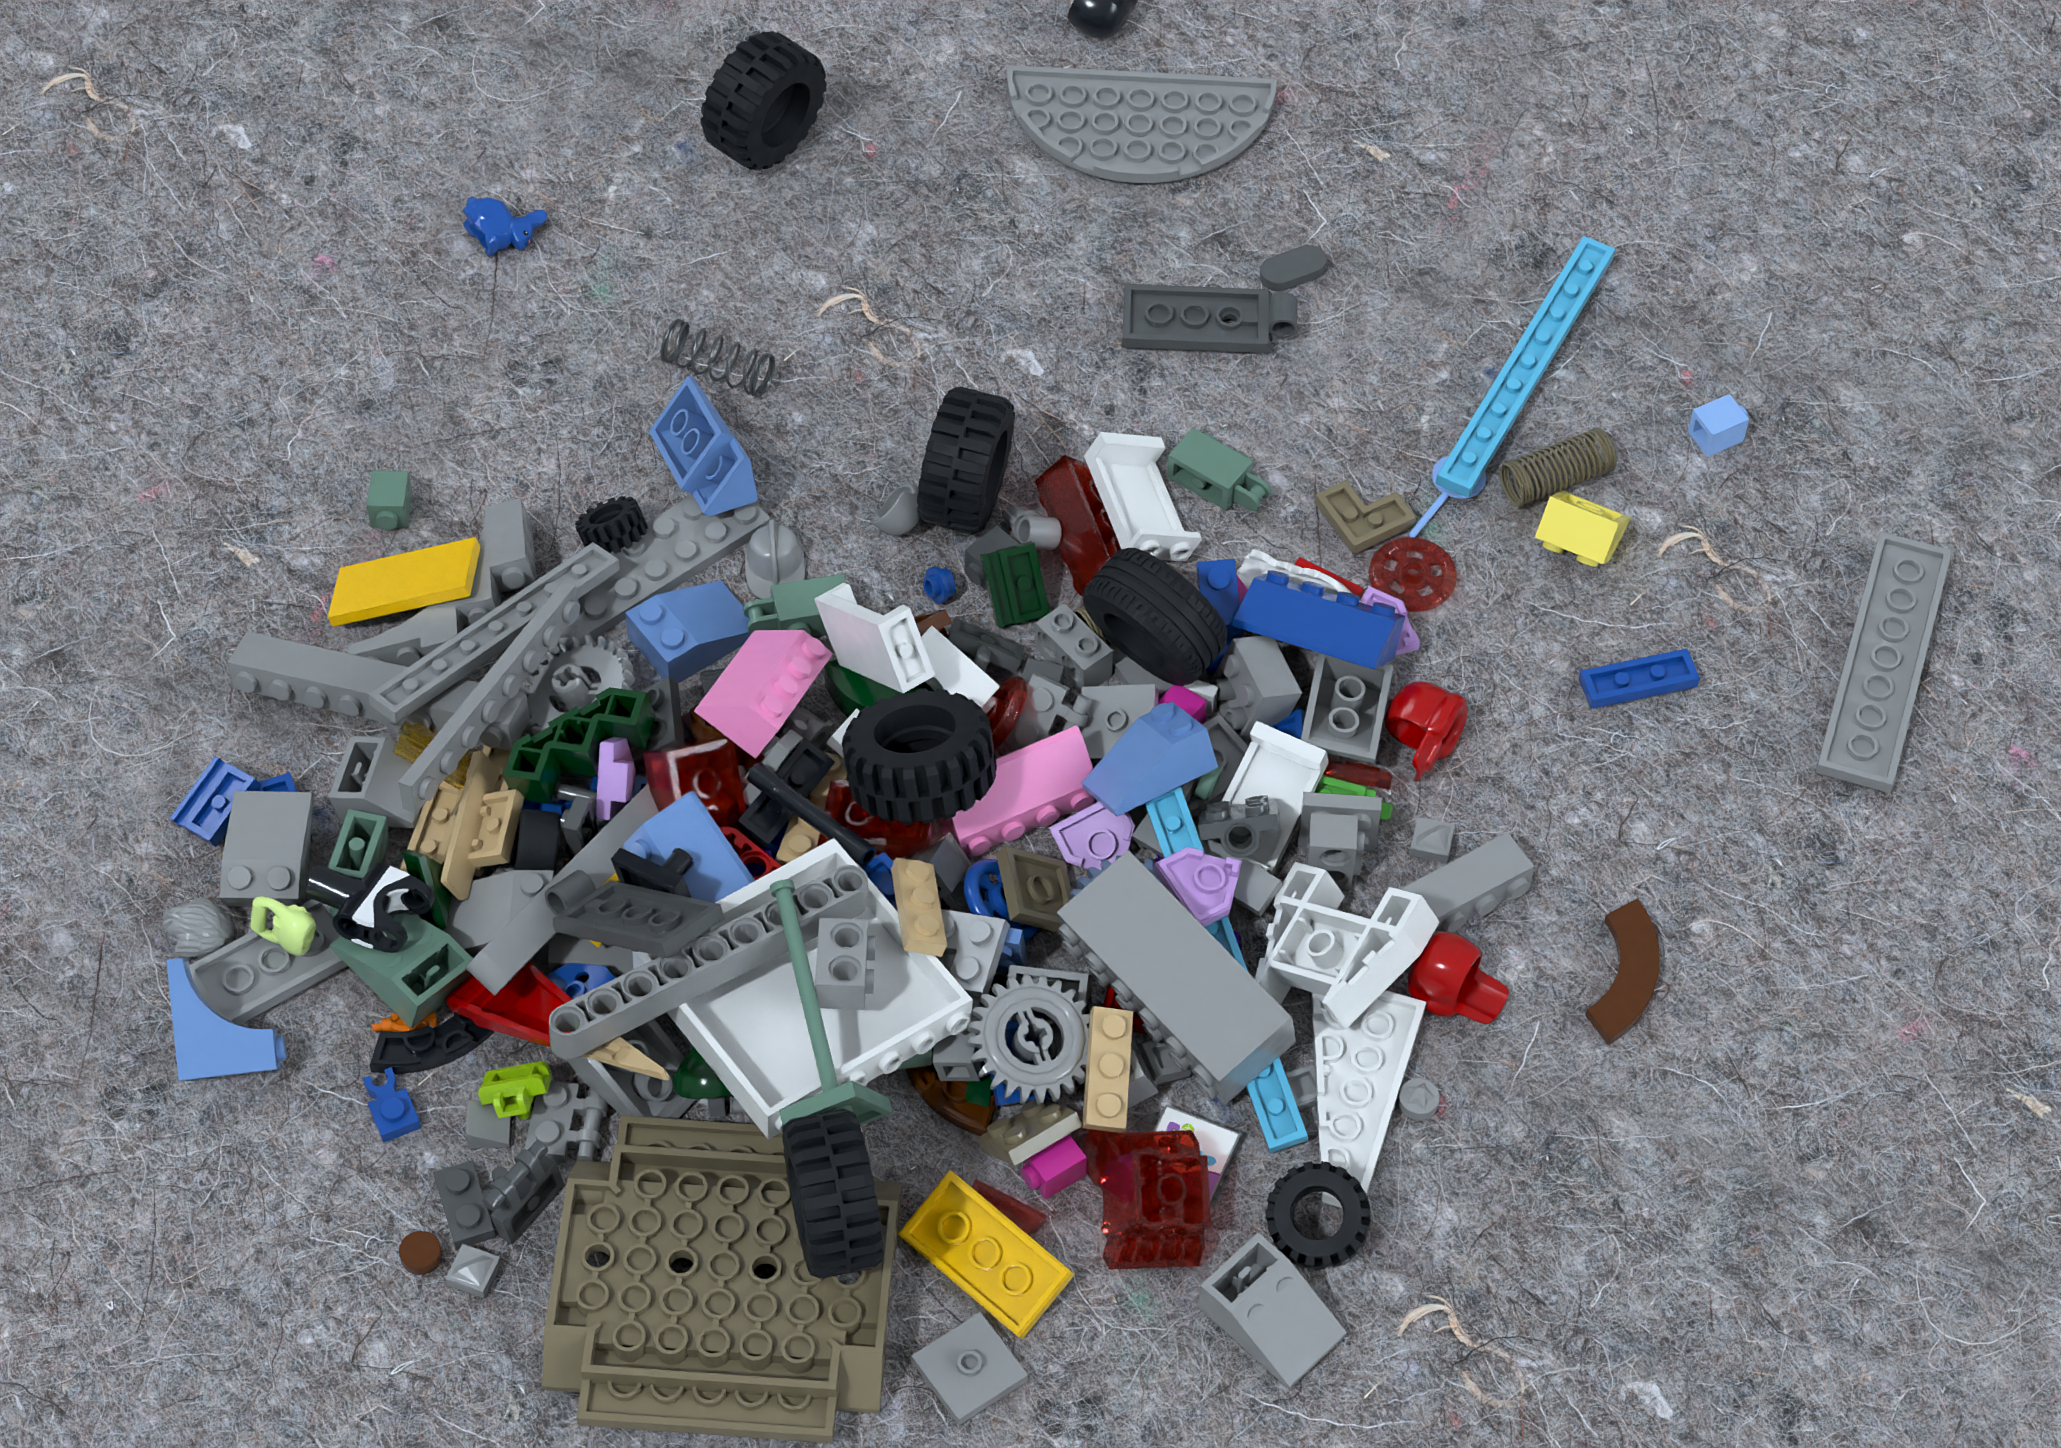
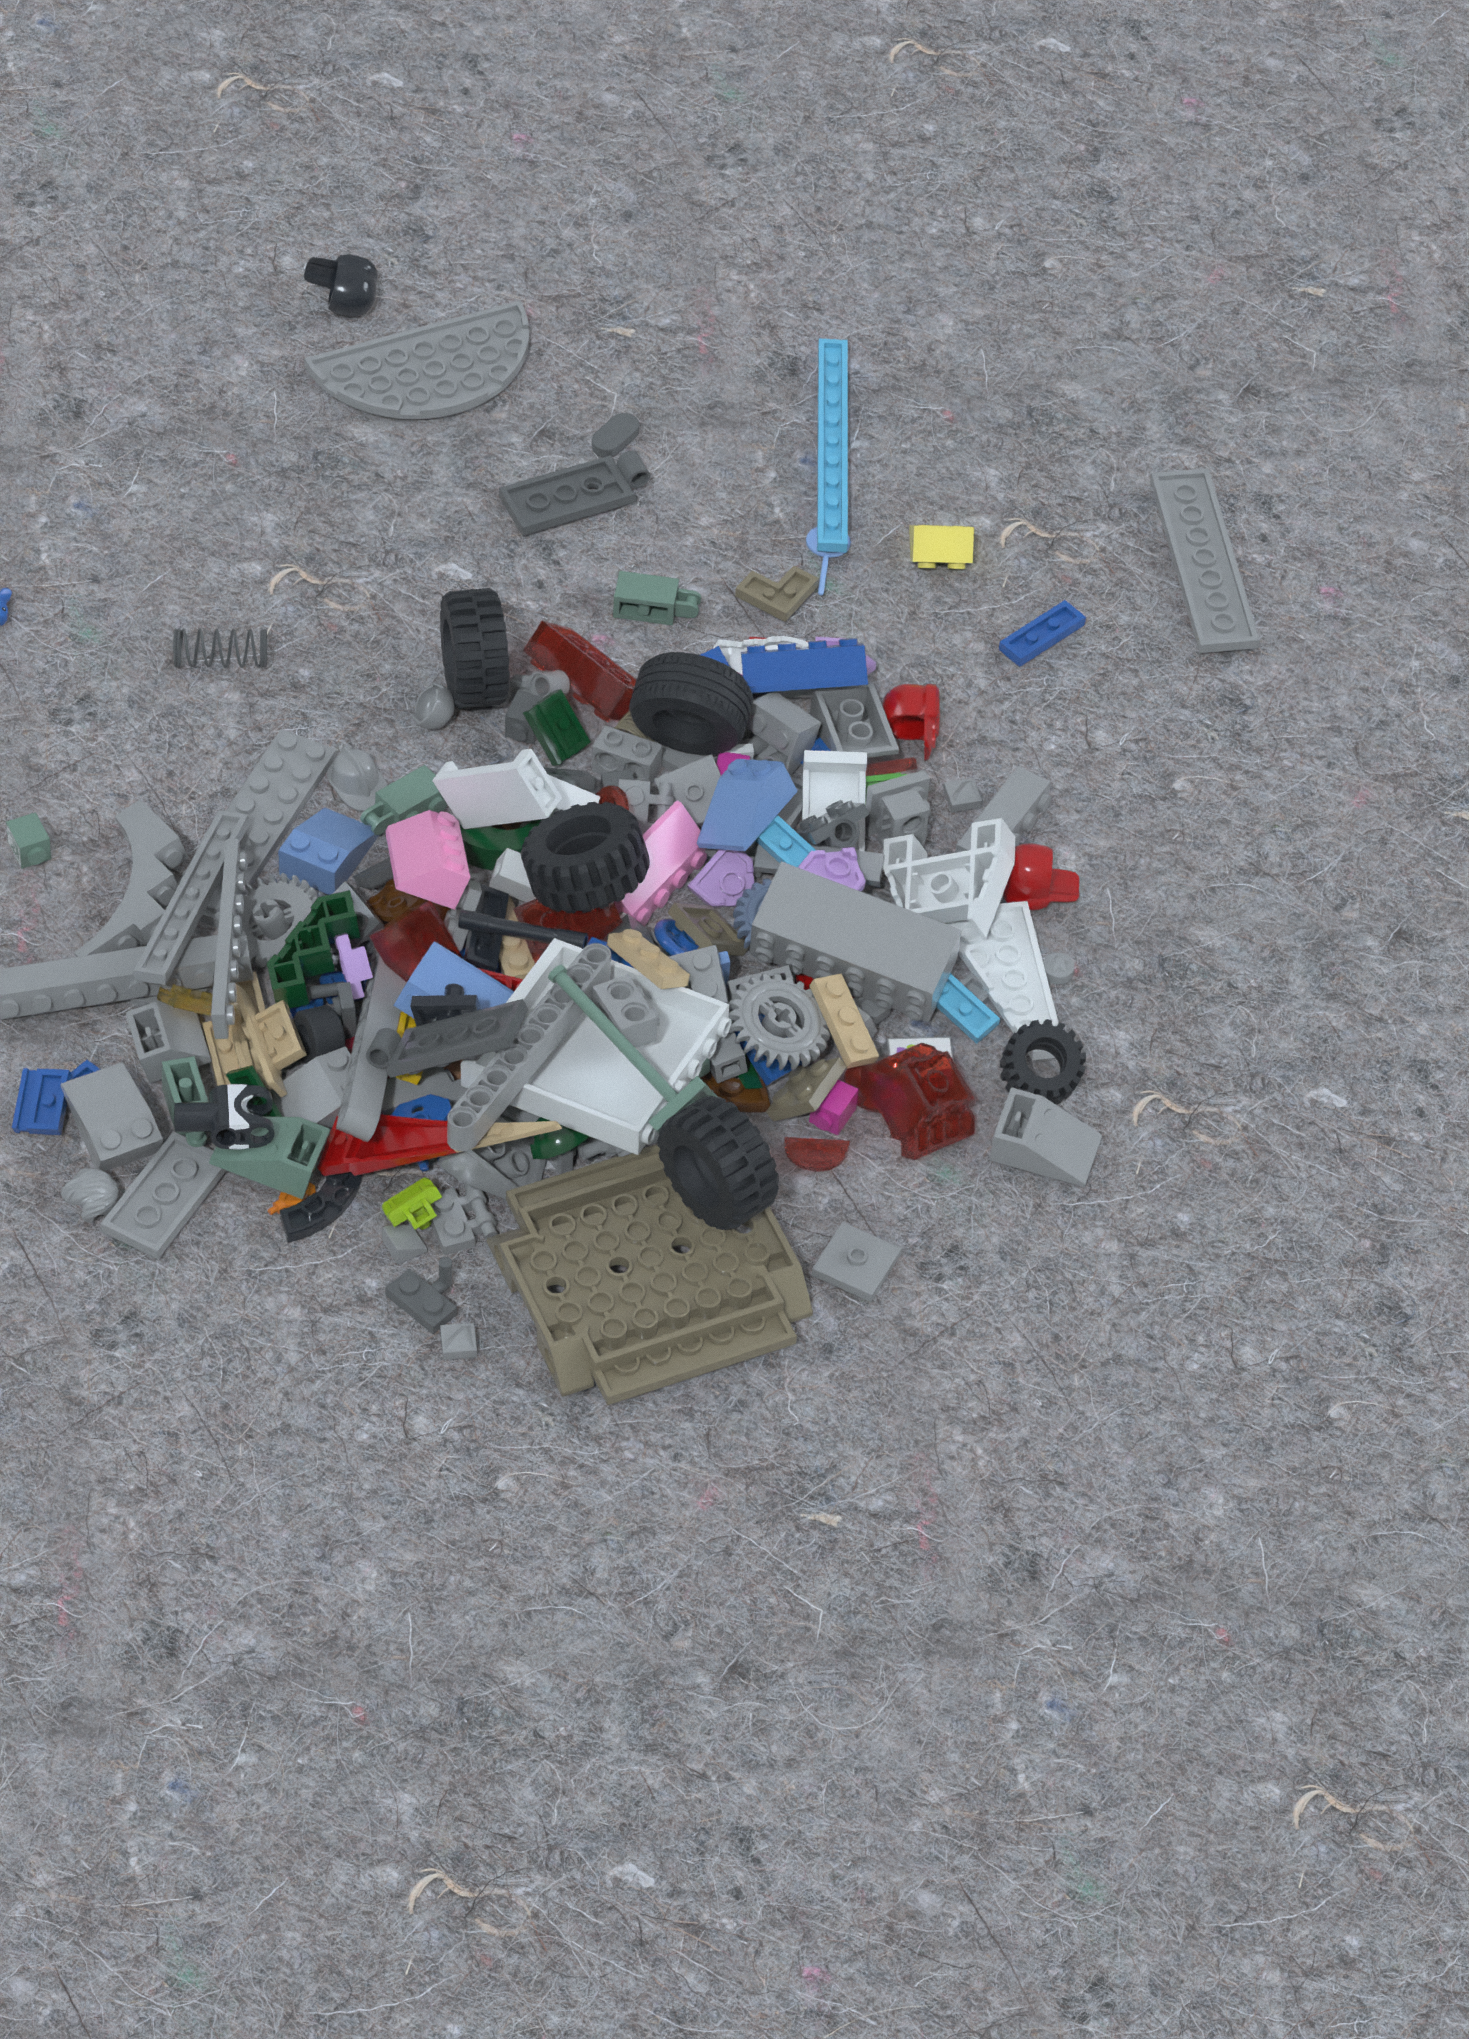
camera: 30 degrees left, 5 degrees down
medium blue arch [166,958,287,1081] -> none
yellowish green piece [250,896,316,956] -> none
yellow tile [327,537,481,627] -> none
blue plate [362,1067,421,1143] -> none
reddish brown tile [399,1231,442,1275] -> none
dark grey plate [482,1140,565,1244] -> none
black tyre [575,496,648,554] -> none
medium blue slope [649,375,758,517] -> none
black tyre [700,31,827,170] -> none
yellow tile [898,1170,1075,1339] -> none
blue plate [923,566,955,604] -> none
white panel [1084,432,1202,562] -> none
sand green tile [1194,764,1223,801] -> none
clear red plate [1368,537,1457,612] -> none
dark tan piece [1500,427,1617,507] -> none
reddish brown tile [1585,898,1660,1045] -> none
light blue brick [1688,394,1749,457] -> none

